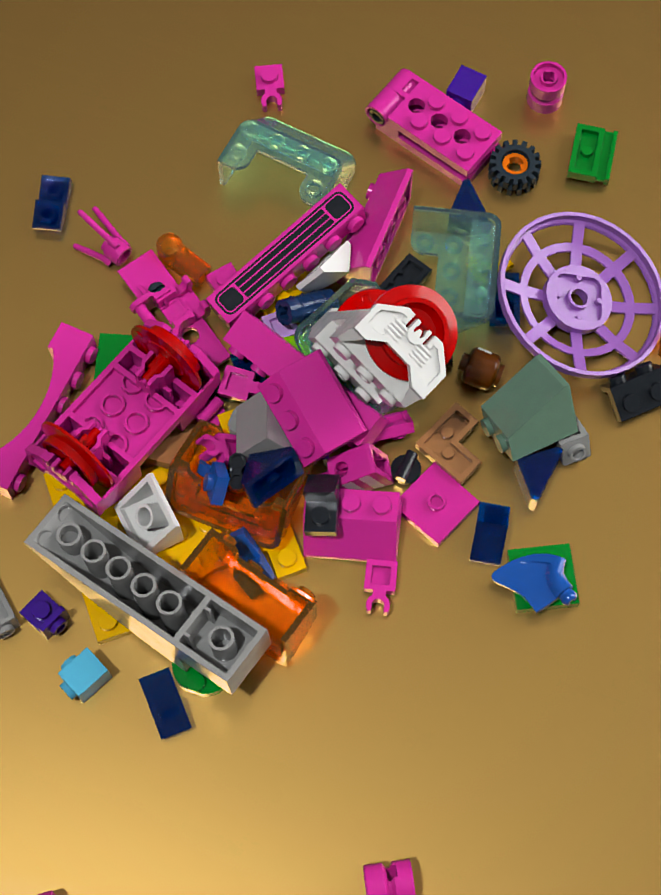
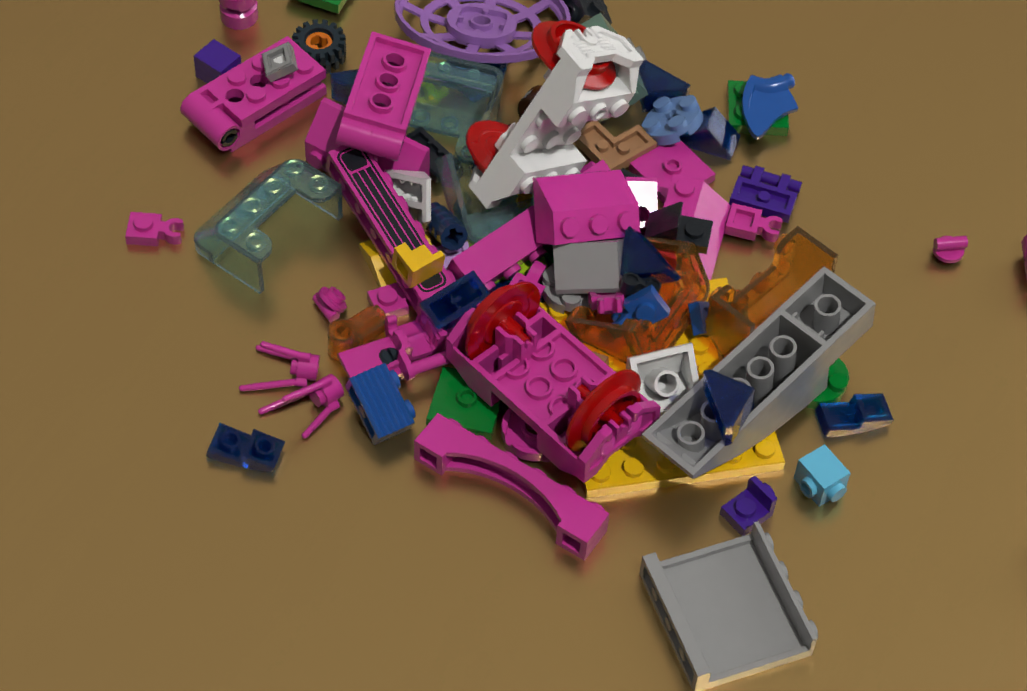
camera: 85 degrees left, 15 degrees down
none -> dark pink plant [239,341,320,392]
none -> light grey tile [262,41,298,82]
none -> dark pink plate [312,286,347,323]
none -> dark pink hinge [336,31,431,161]
none -> blue brick [345,363,416,445]
none -> yellow panel [392,242,445,289]
none -> clear blue slope [419,270,490,332]
none -> medium blue plate [642,95,704,146]
none -> clear blue slope [703,369,755,446]
none -> dark purple plate [729,165,802,223]
none -> dark pink plate [933,236,968,263]

